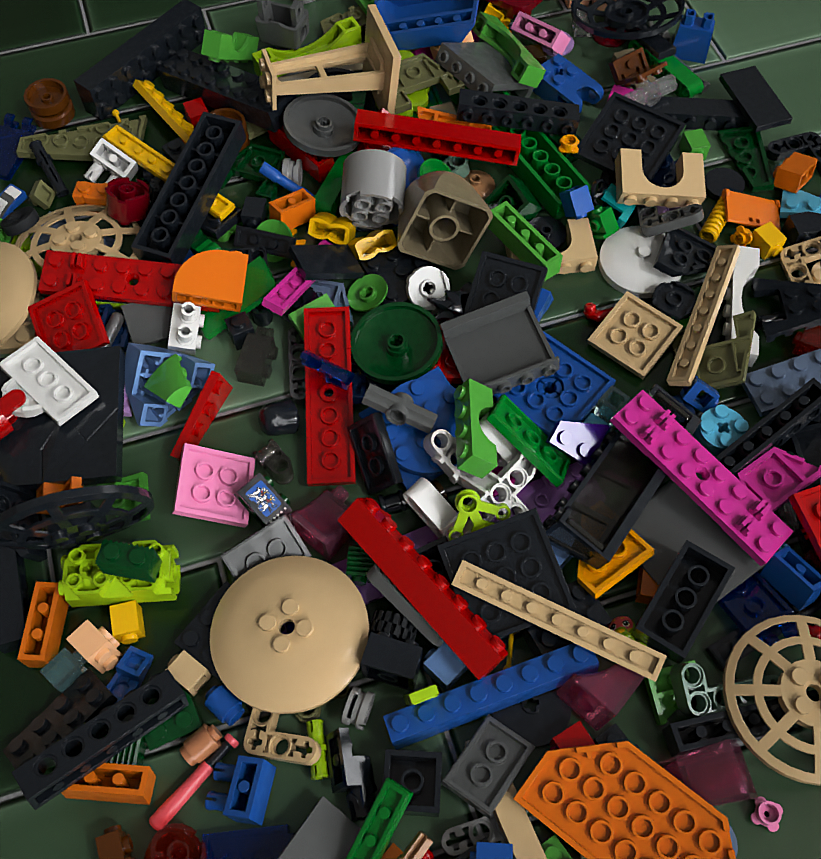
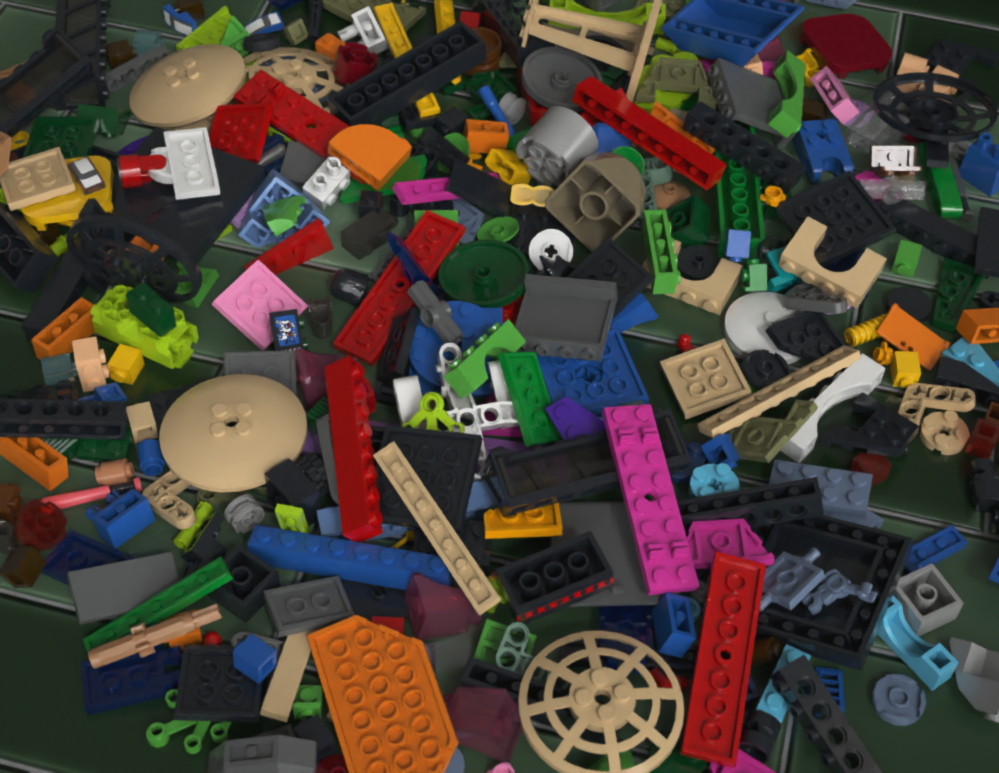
camera: 30 degrees right, 10 degrees down
none -> clear brick [845,102,910,157]

